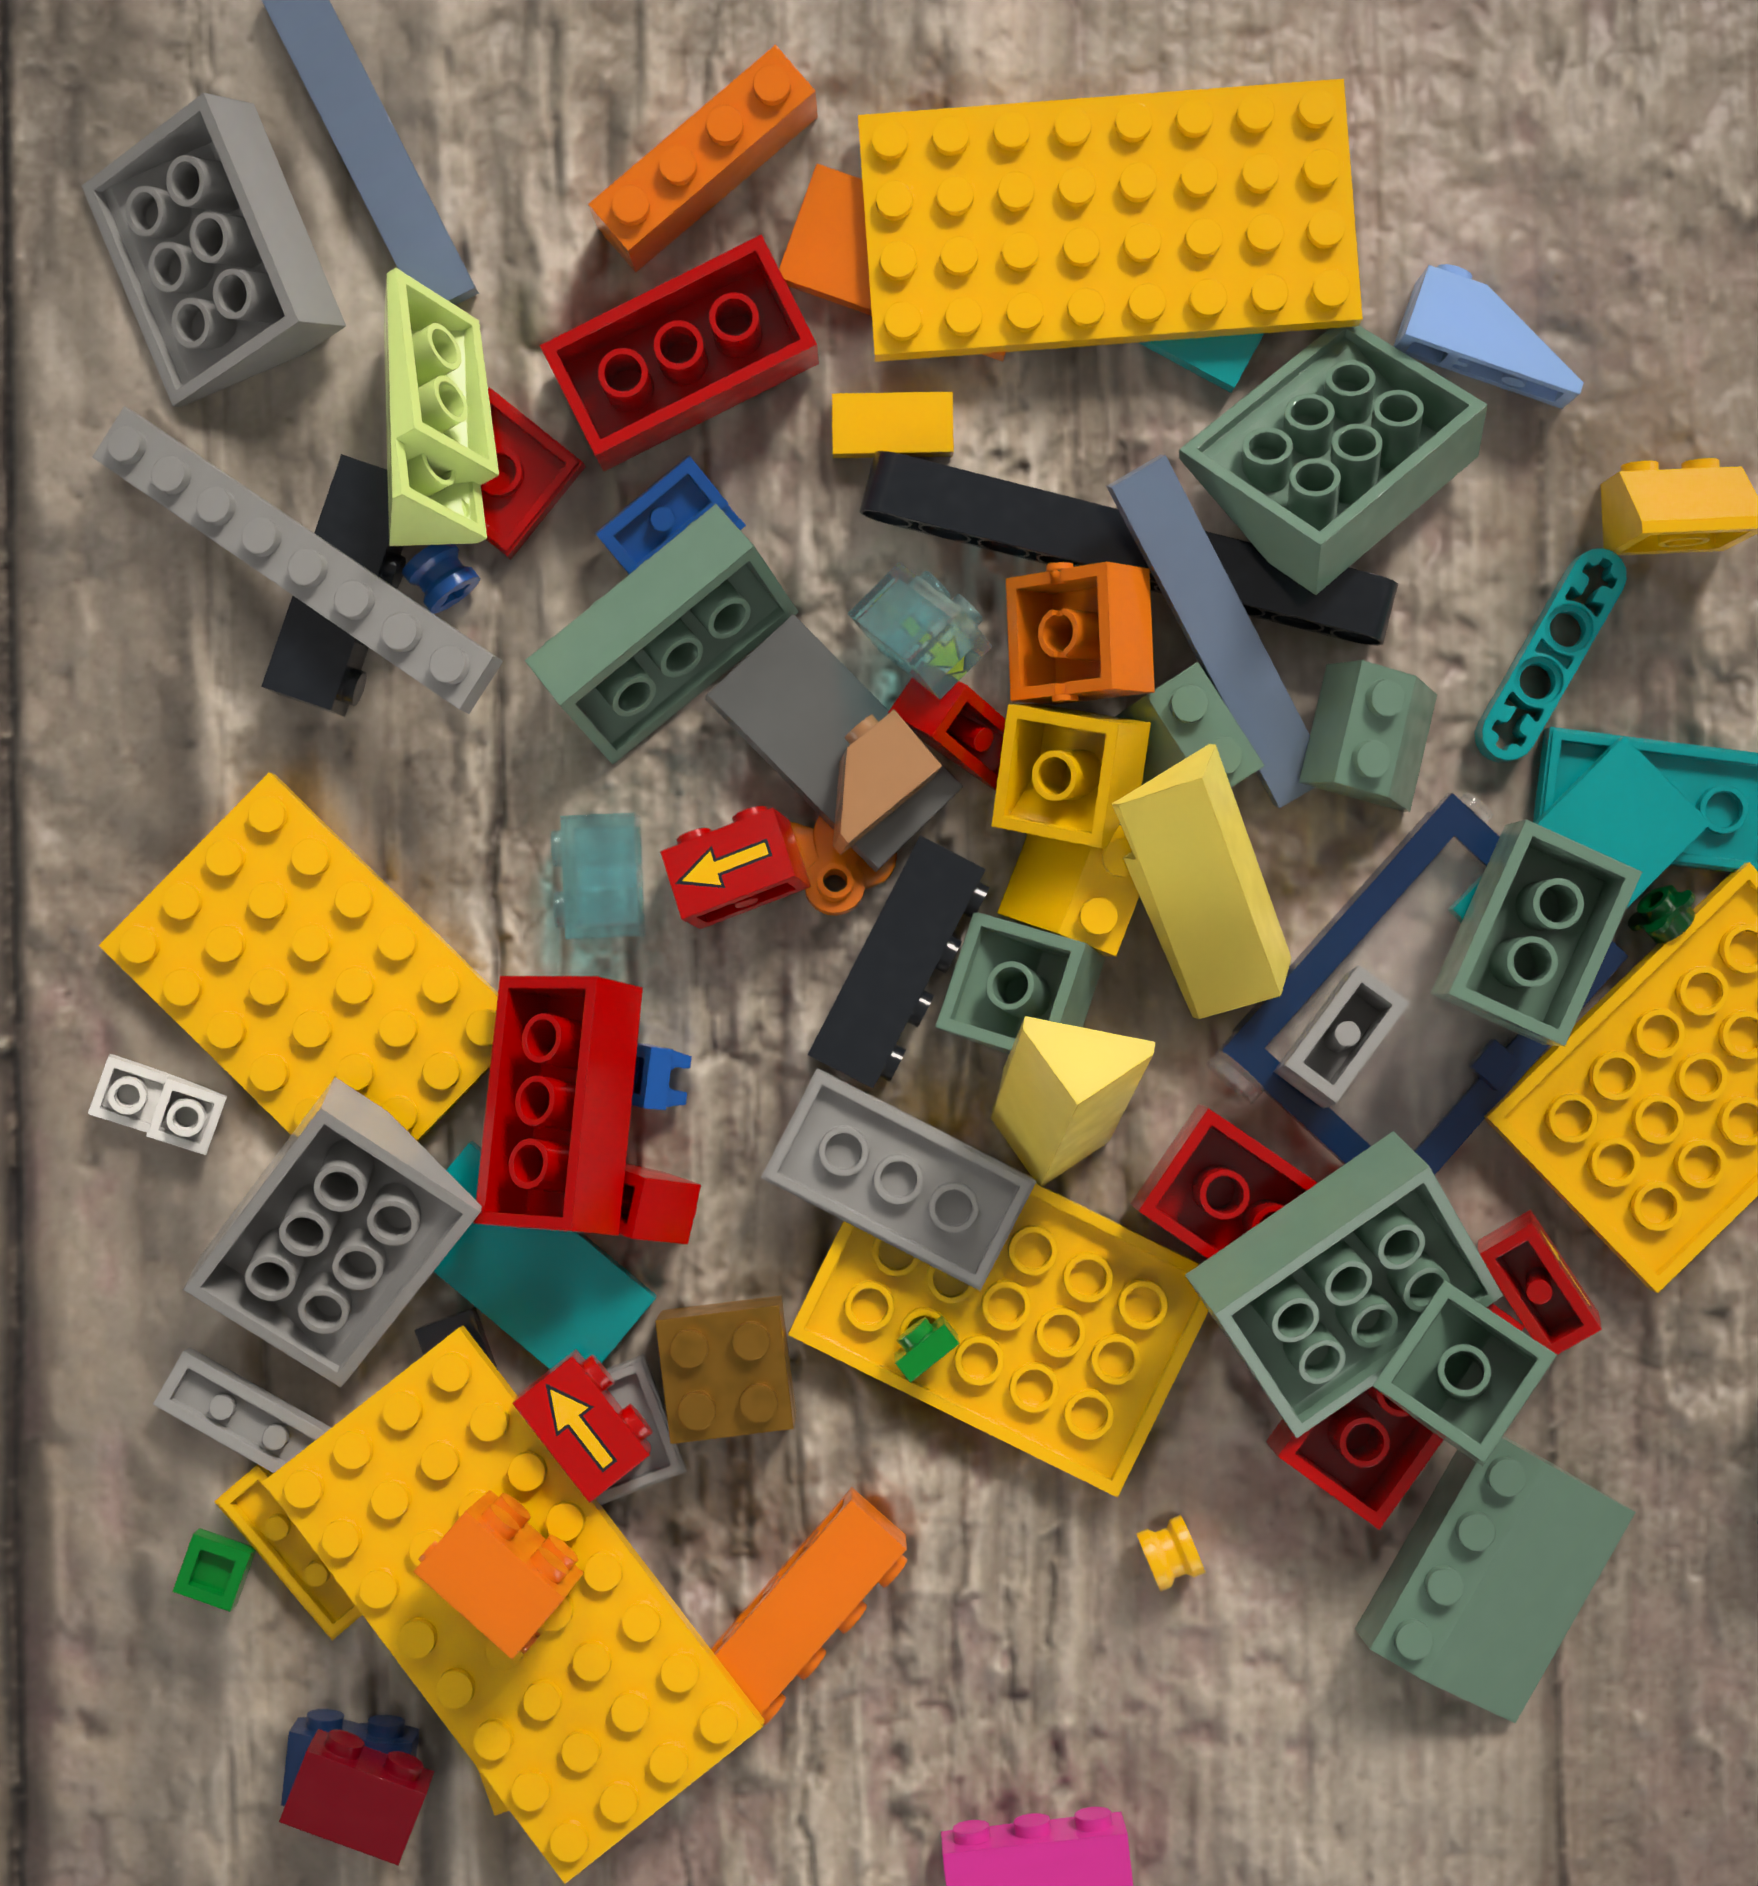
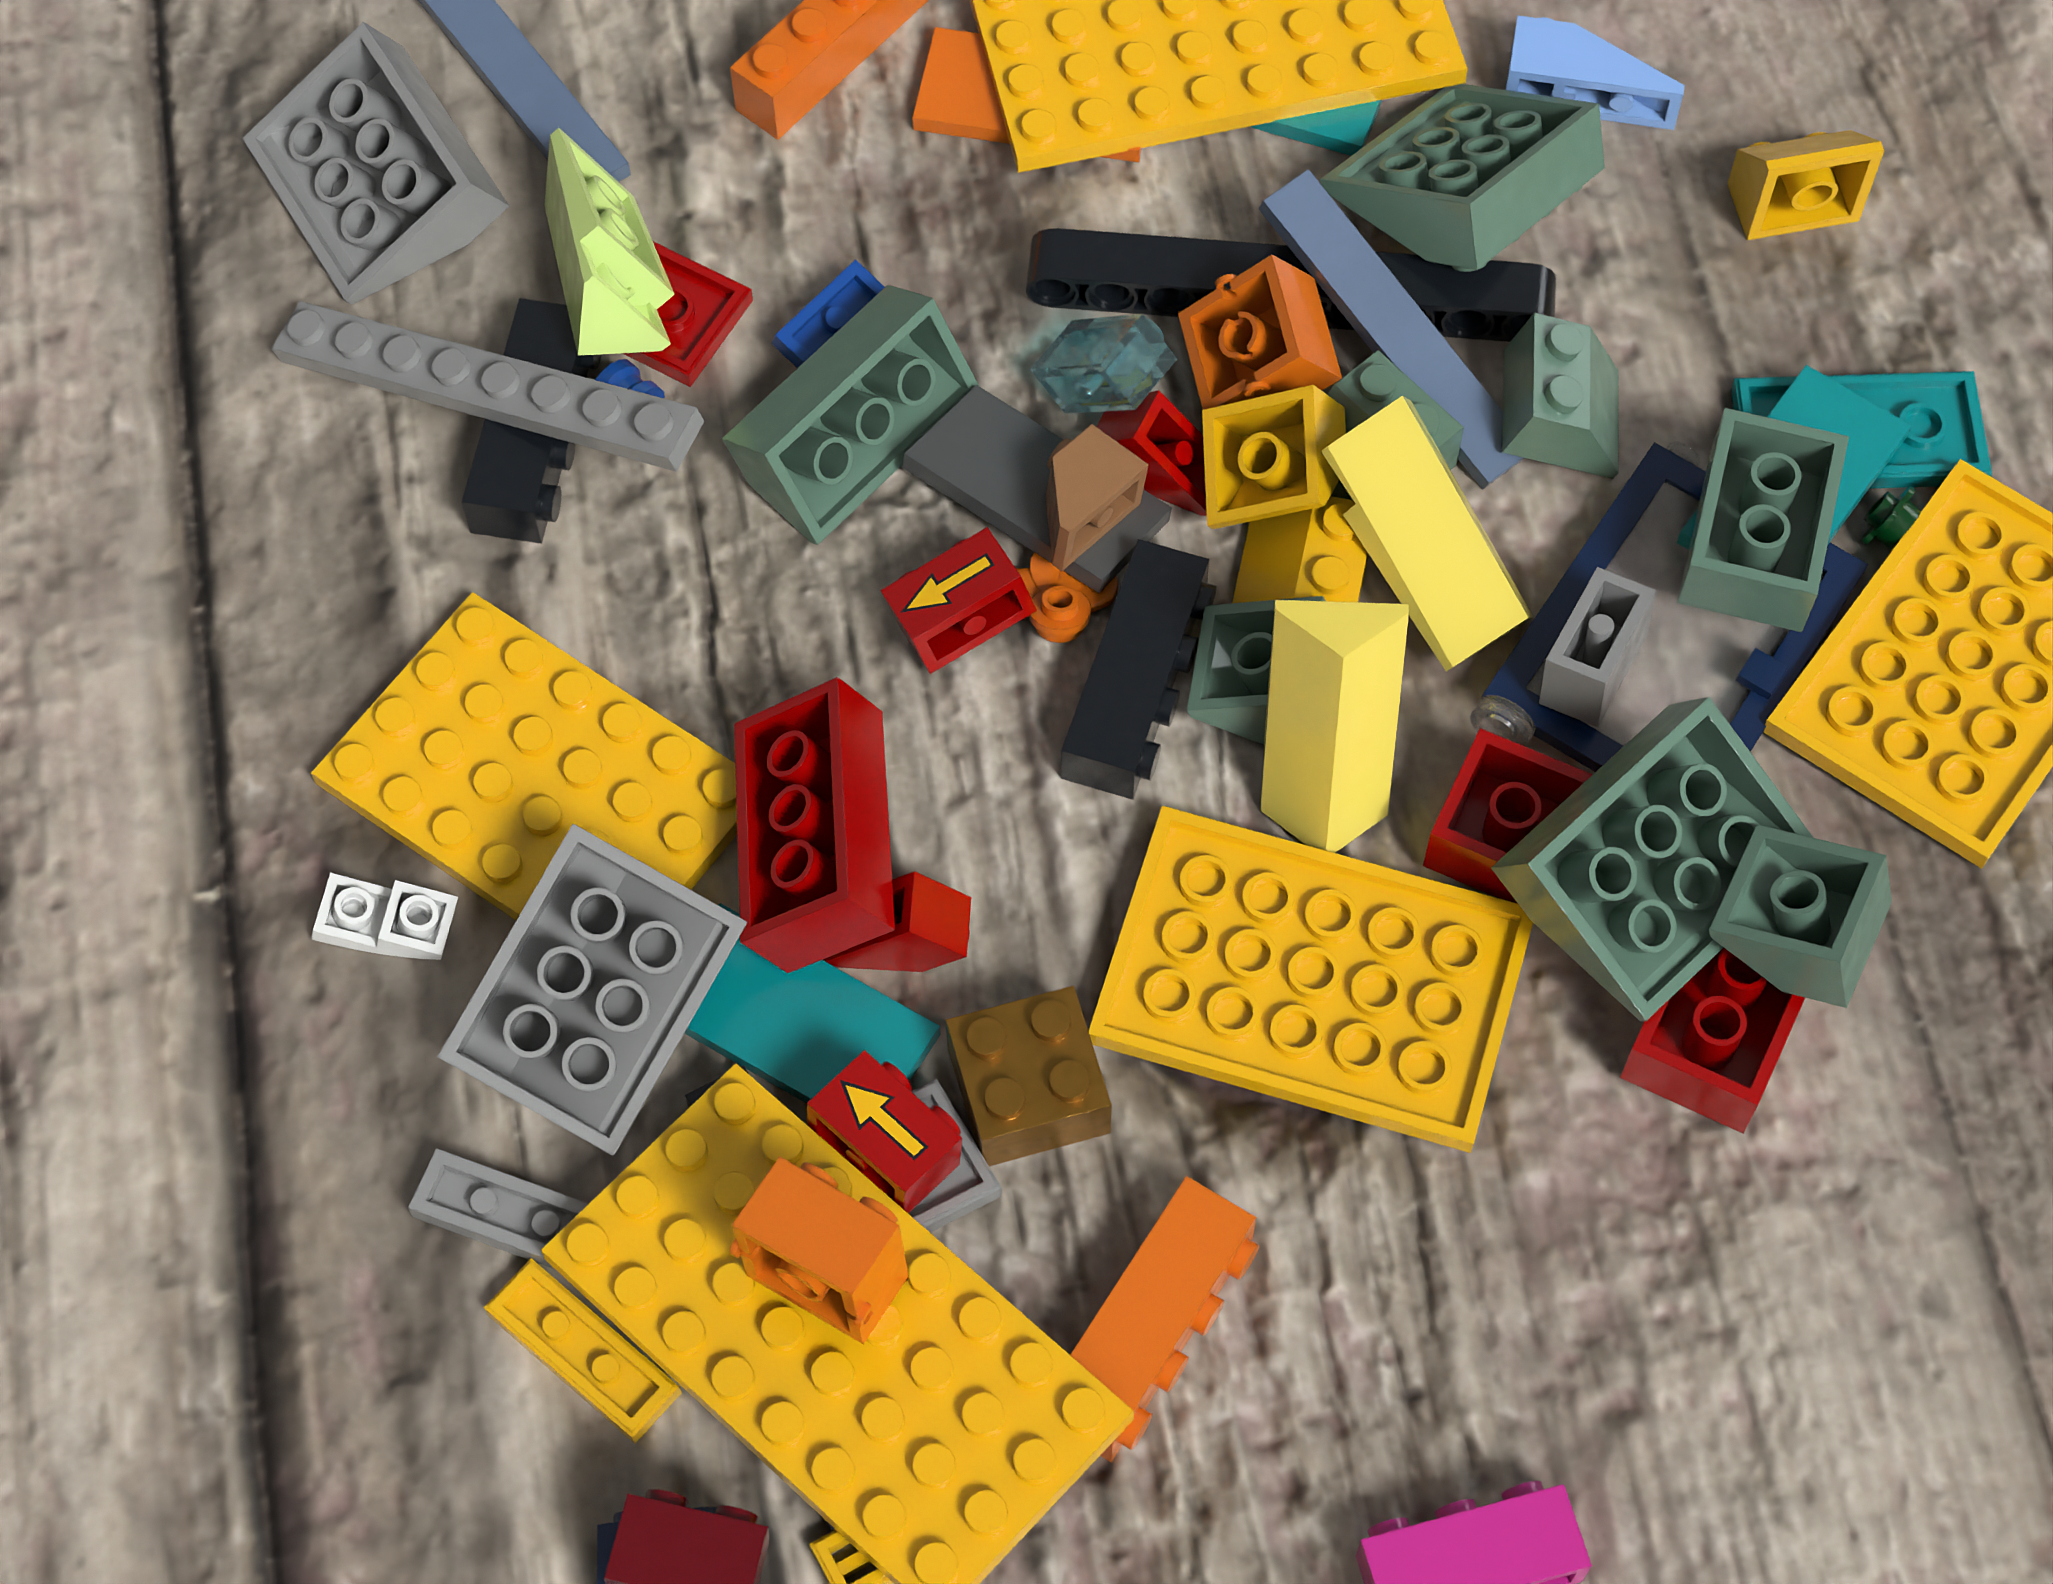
camera: 10 degrees left, 25 degrees down
green plate [172,1528,256,1612] -> none
red brick [540,234,819,472] -> none
clear light blue brick [551,813,646,940] -> none
blue tile [632,1043,692,1110] -> none
light grey tile [761,1067,1036,1291] -> none
yellow tile [832,392,954,458] -> none
green plate [894,1315,960,1383] -> none
yellow wheel [1136,1515,1206,1592] -> none
sand green slope [1355,1436,1636,1723] -> none
teal beam [1475,548,1627,763] -> none
red brick [1478,1209,1602,1355] -> none

